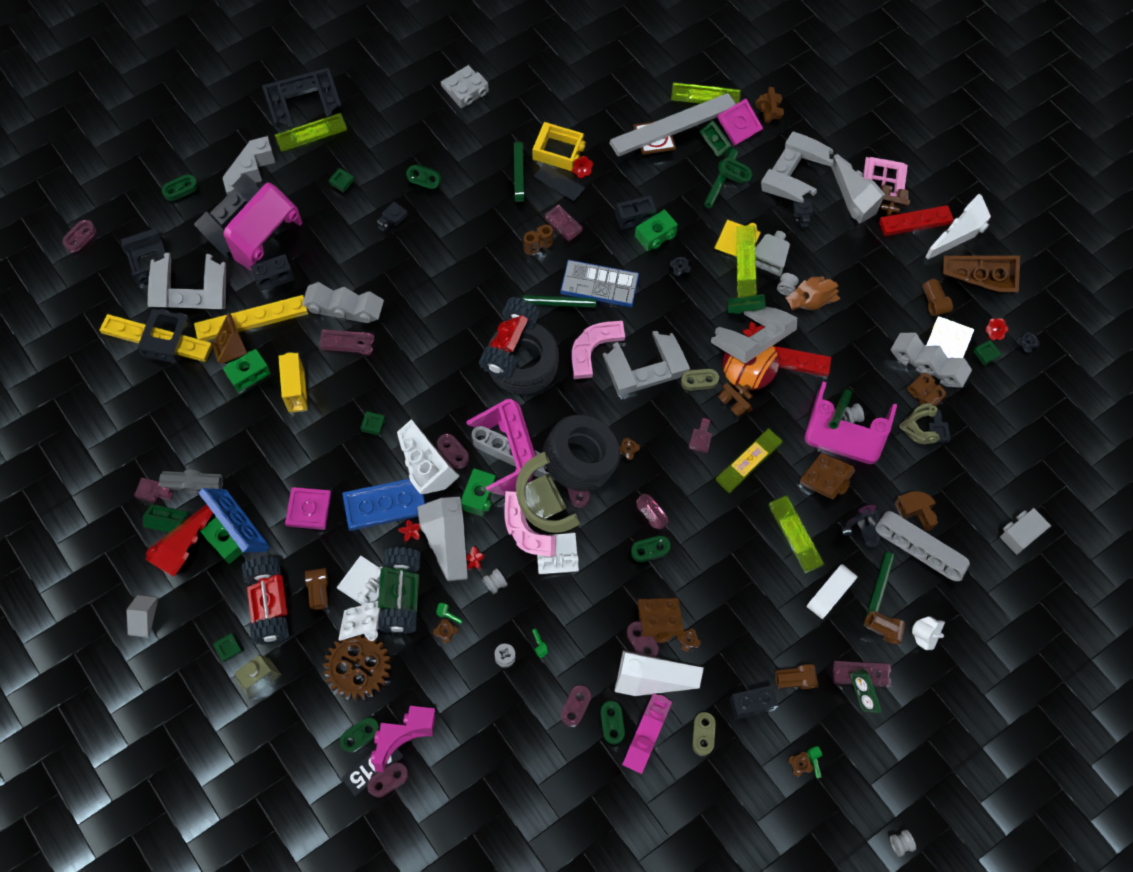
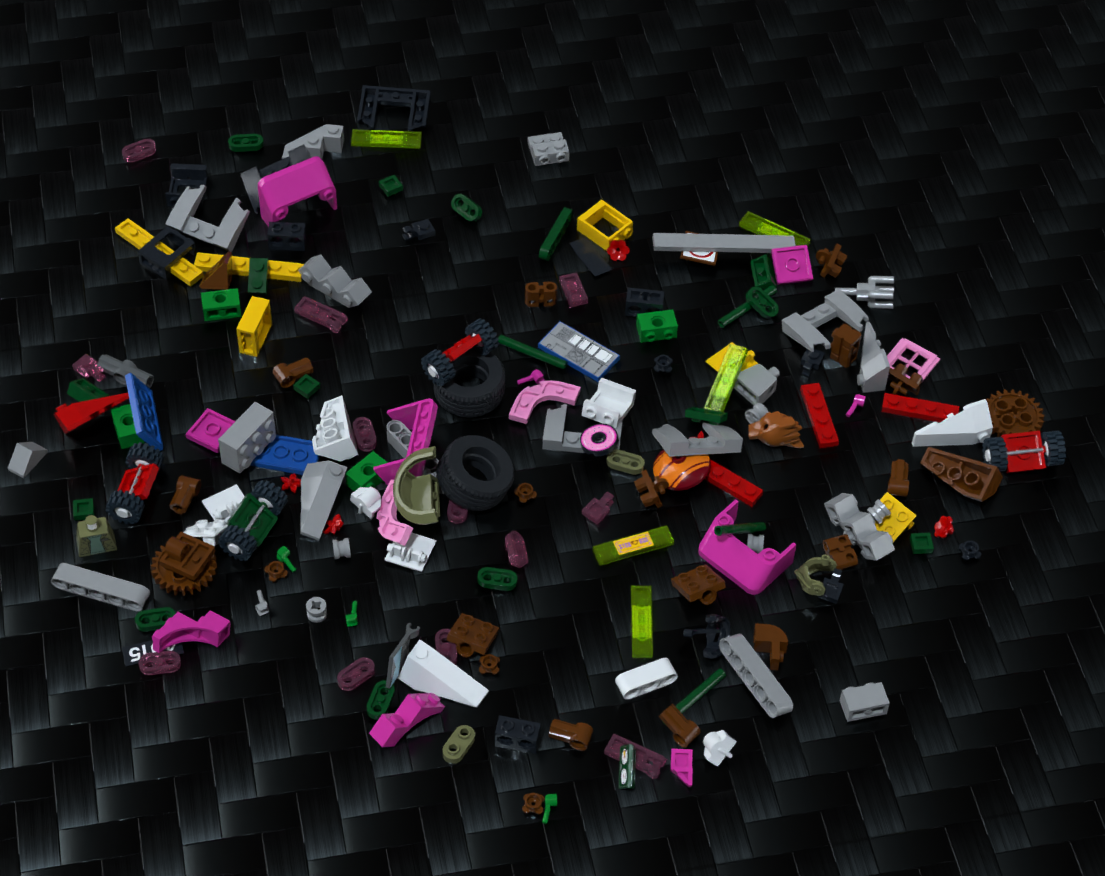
camera: 25 degrees right, 15 degrees down
none -> light grey beam [51,563,150,612]
none -> reddish brown plate [159,532,216,581]
none -> light grey brick [218,402,276,473]
none -> dark green plate [248,258,269,295]
none -> light grey hand [255,590,269,616]
none -> reddish brown piece [273,358,313,388]
none -> white piece [350,487,381,519]
none -> dark grey flag [386,623,420,689]
none -> dark pink hand [517,369,544,384]
none -> tile [580,423,619,457]
none -> white panel [581,378,636,428]
none -> dark pink slope [671,749,693,787]
none -> red plate [800,383,839,448]
none -> reddish brown brick [829,324,861,368]
none -> light grey plant [835,276,894,309]
none -> dark pink hand [846,394,866,417]
none -> light grey wheel [867,499,891,524]
none -> plate [982,431,1066,473]
none -> reddish brown gear [986,389,1044,437]

